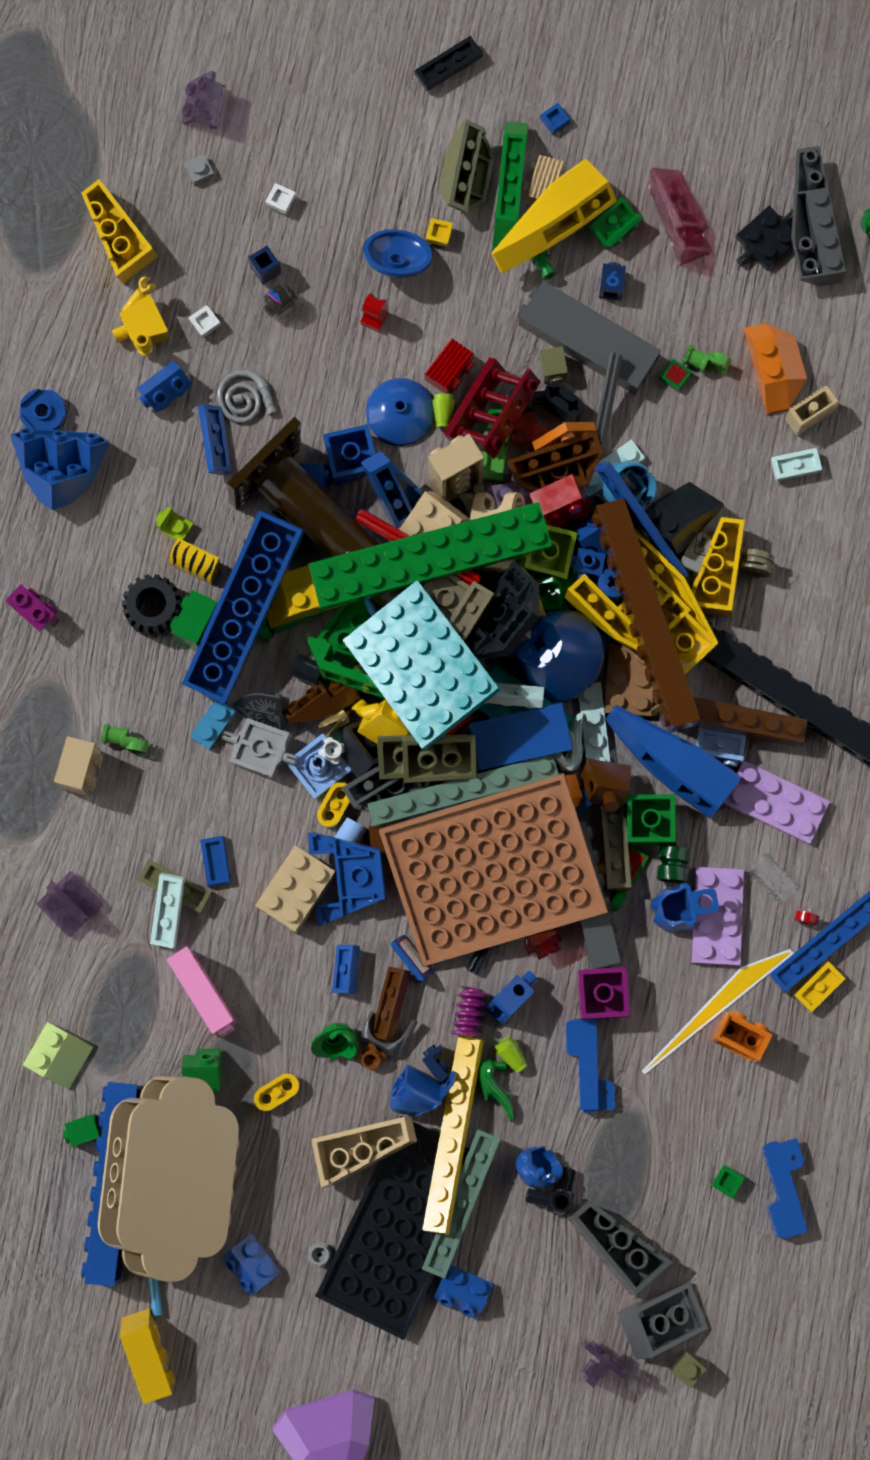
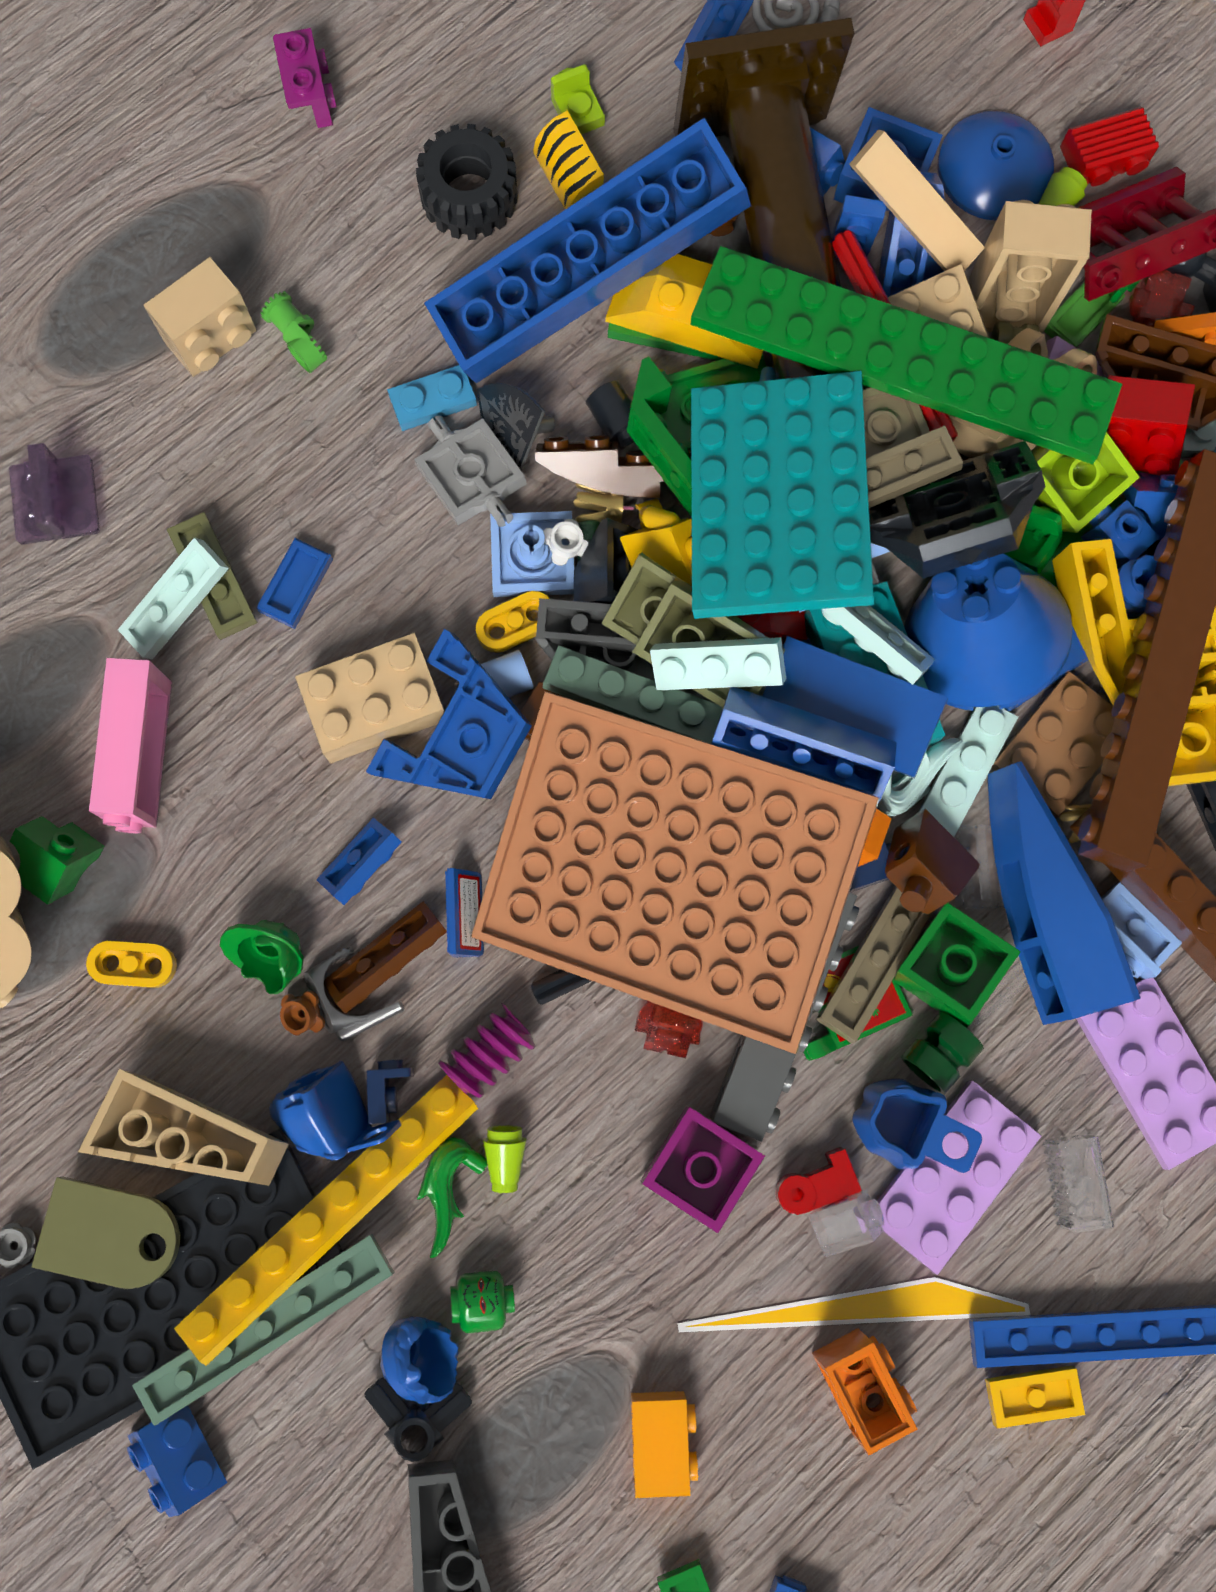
camera: 30 degrees right, 0 degrees up
green brick [170,590,218,651] -> none
green plate [258,620,274,642] -> none
blue torso [486,971,539,1025] -> none
blue piece [565,1019,615,1113] -> none
red tile [794,910,819,926] -> none
none -> olive tile [31,1176,180,1289]
none -> green head [450,1271,515,1333]
none -> light orange brick [631,1391,698,1498]
none -> light aqua plate [650,637,786,690]
none -> blue brick [711,687,897,803]
none -> red leg [775,1147,862,1215]
none -> clear brick [808,1189,884,1258]
none -> blue plate [831,195,886,260]
none -> tan tile [849,130,985,271]

